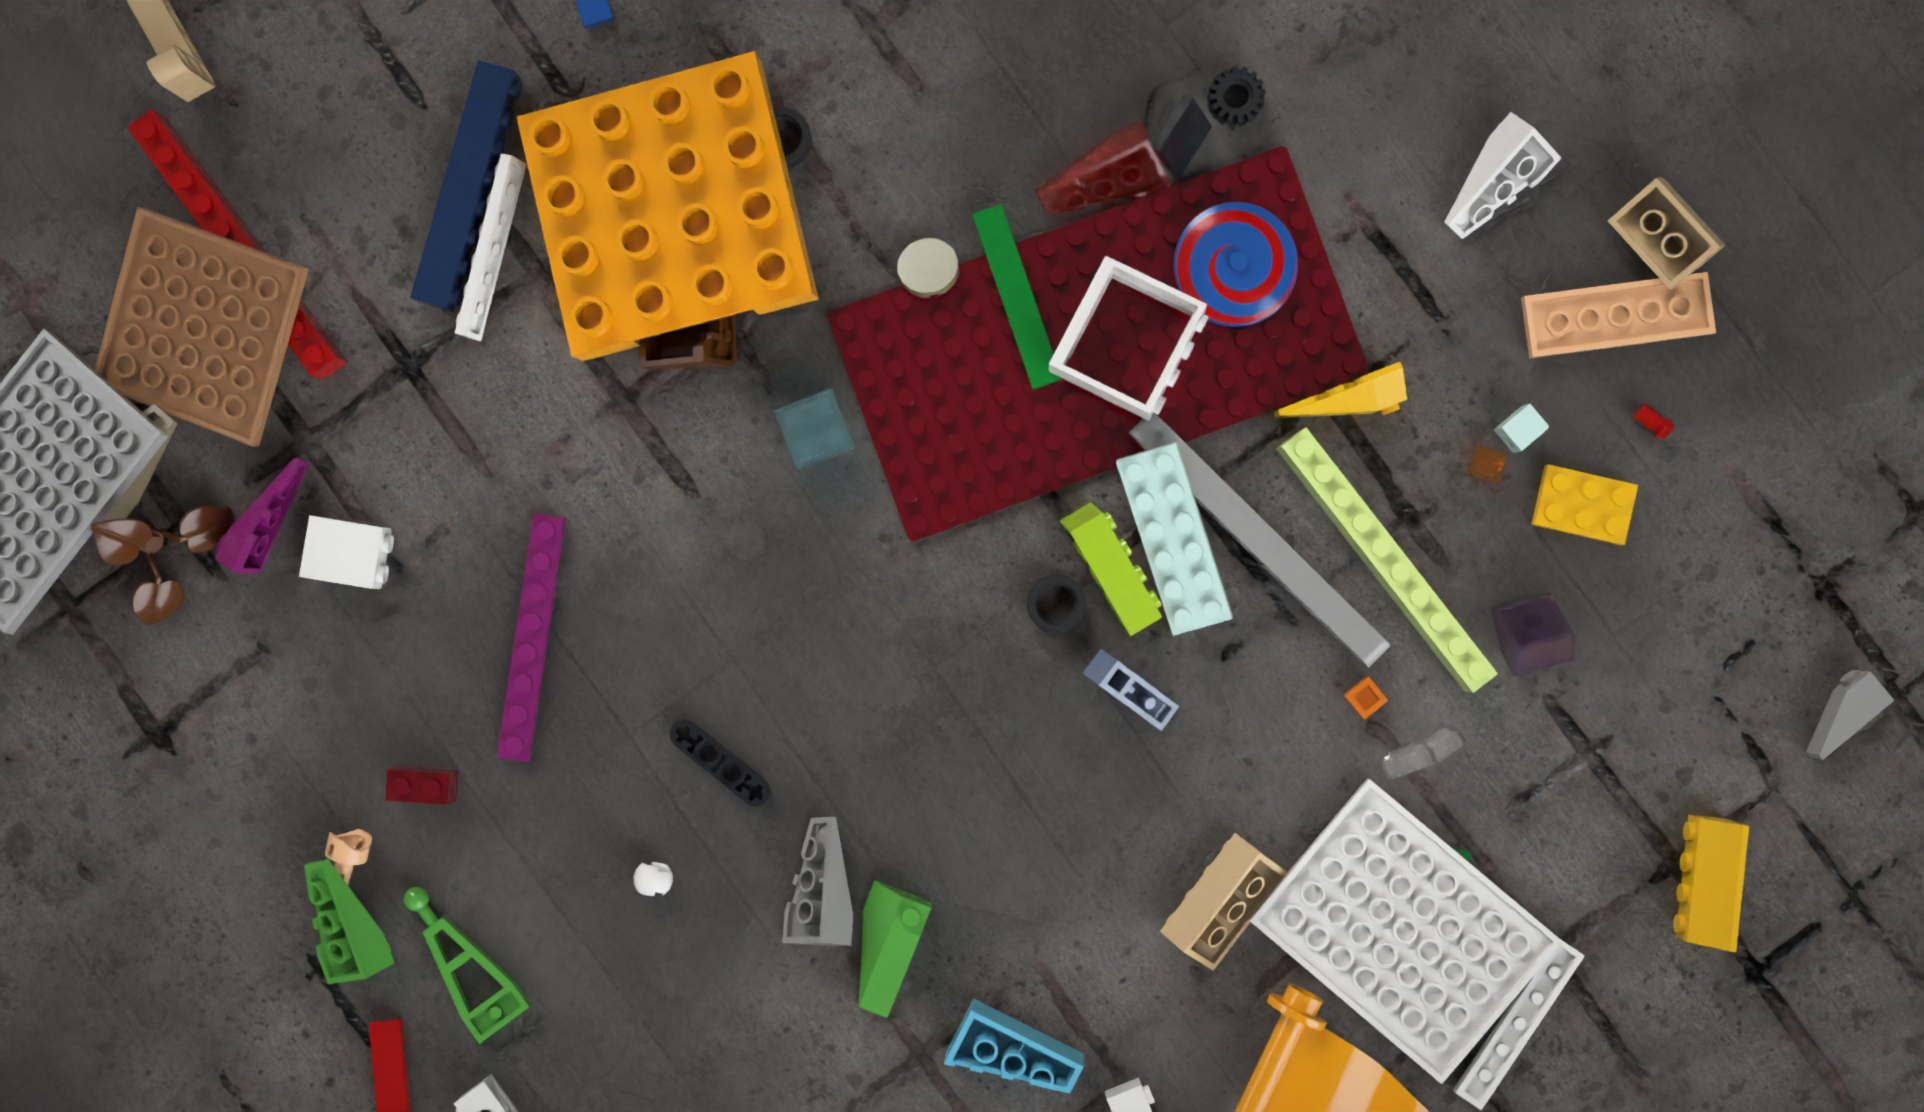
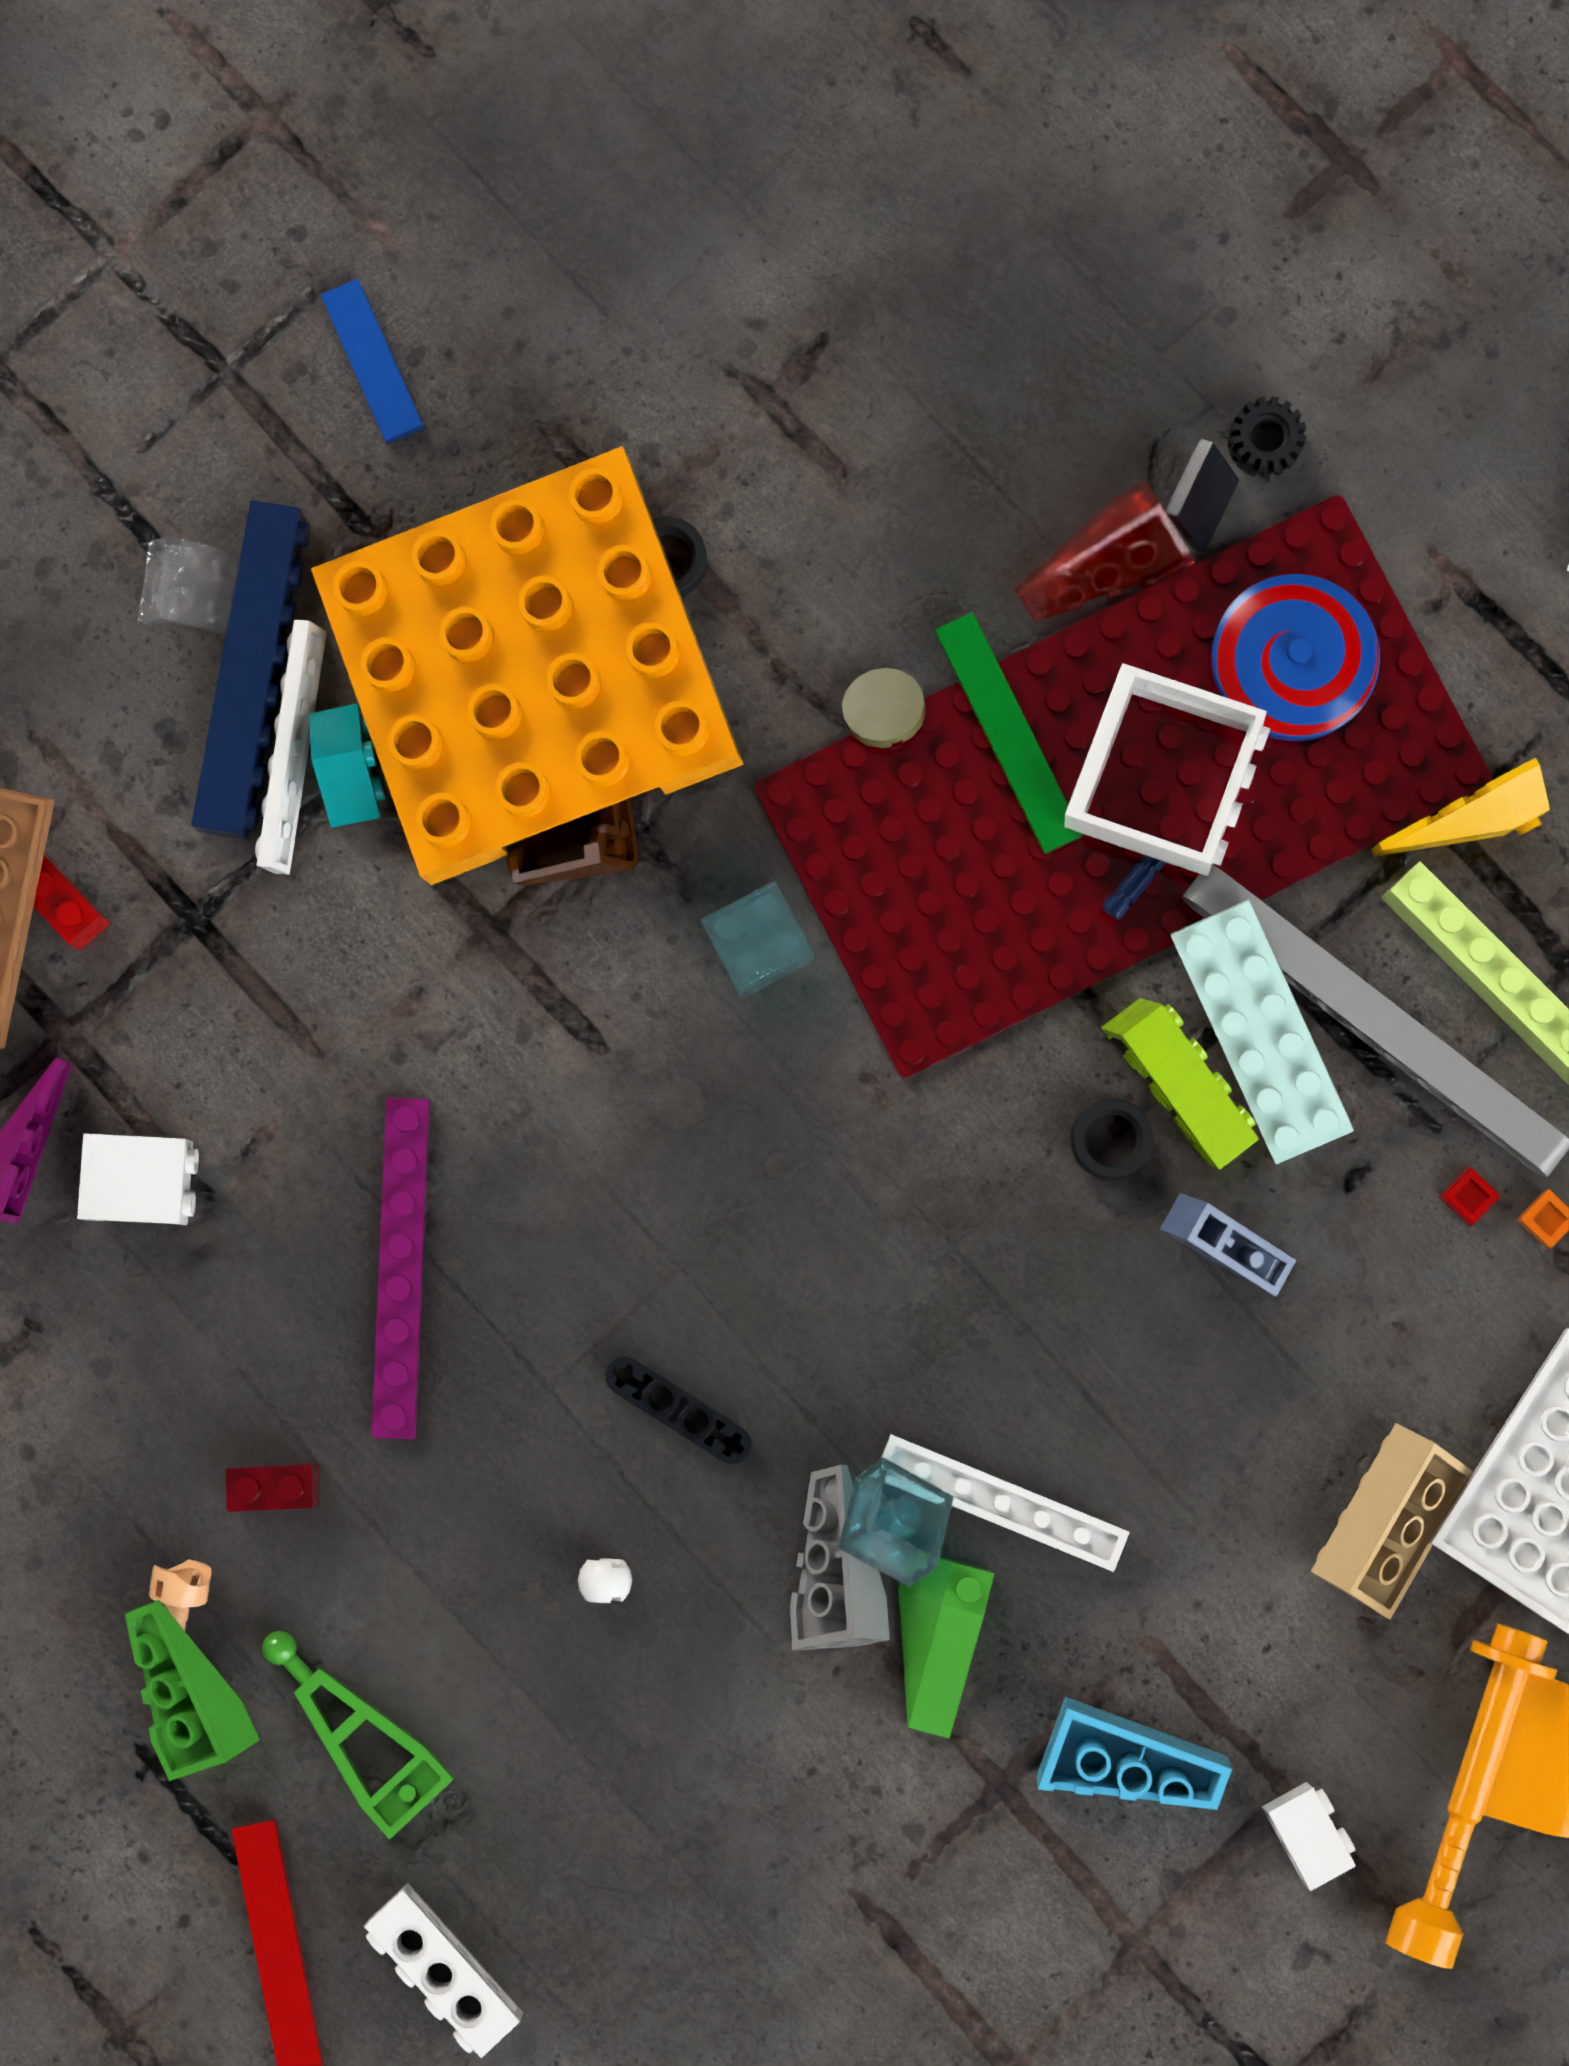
camera: 10 degrees left, 5 degrees down
none -> clear bracket [137,535,241,635]
none -> teal brick [309,704,386,828]
none -> clear light blue brick [838,1457,954,1587]
none -> white plate [875,1434,1129,1572]
none -> dark blue axle [1102,855,1166,921]
none -> red tile [1439,1167,1501,1227]

